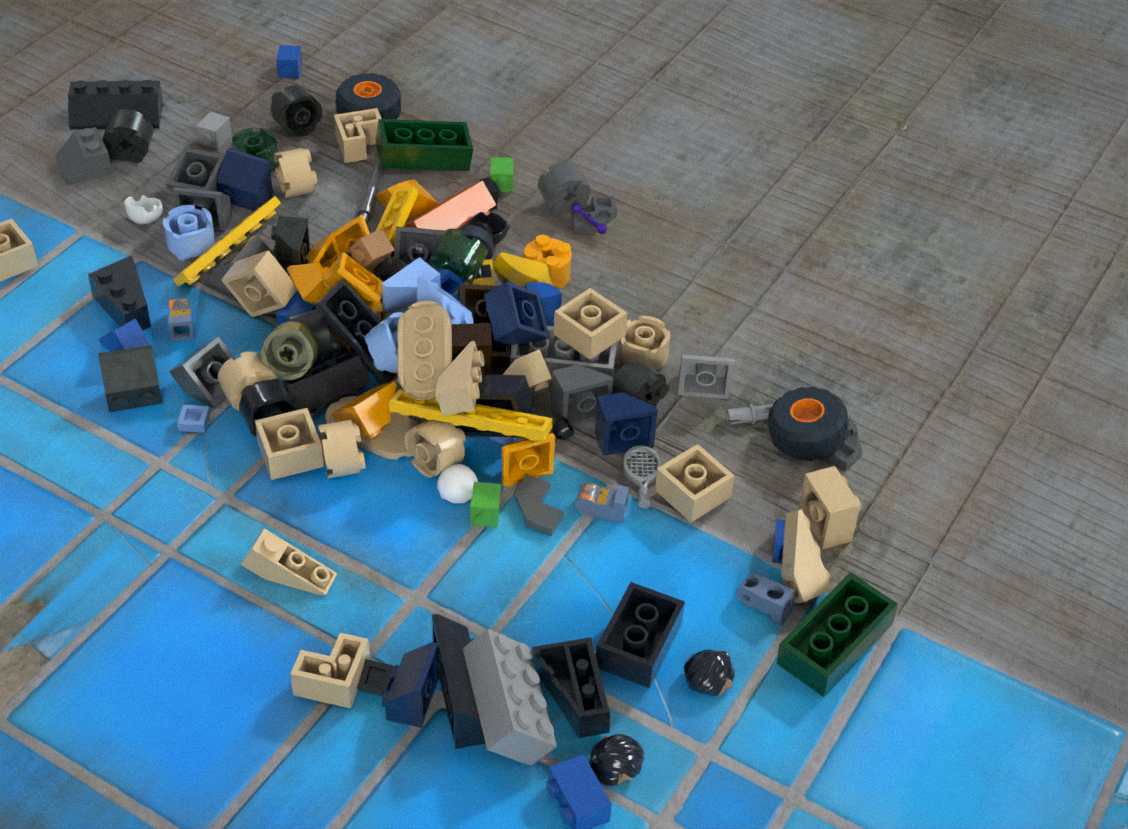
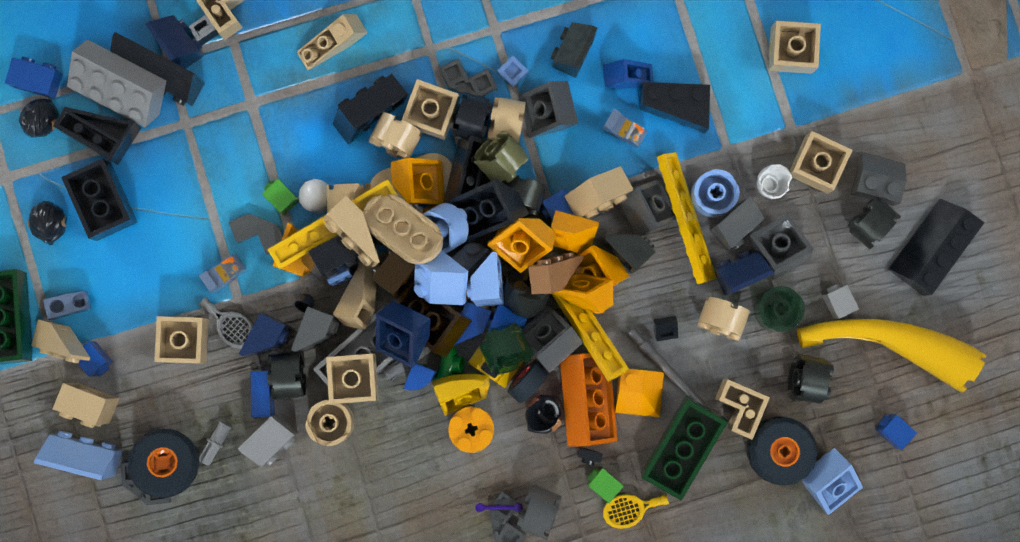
camera: 130 degrees right, 40 degrees up
none -> light blue slope [34,431,122,480]
none -> blue brick [250,371,275,417]
none -> black wedge [333,74,408,145]
none -> dark grey tile [439,58,498,97]
none -> yellow piece [603,494,669,529]
none -> black plate [654,316,678,342]
none -> tan brick [789,131,853,194]
none -> yellow brick [797,319,987,393]
none -> light blue slope [802,448,863,515]

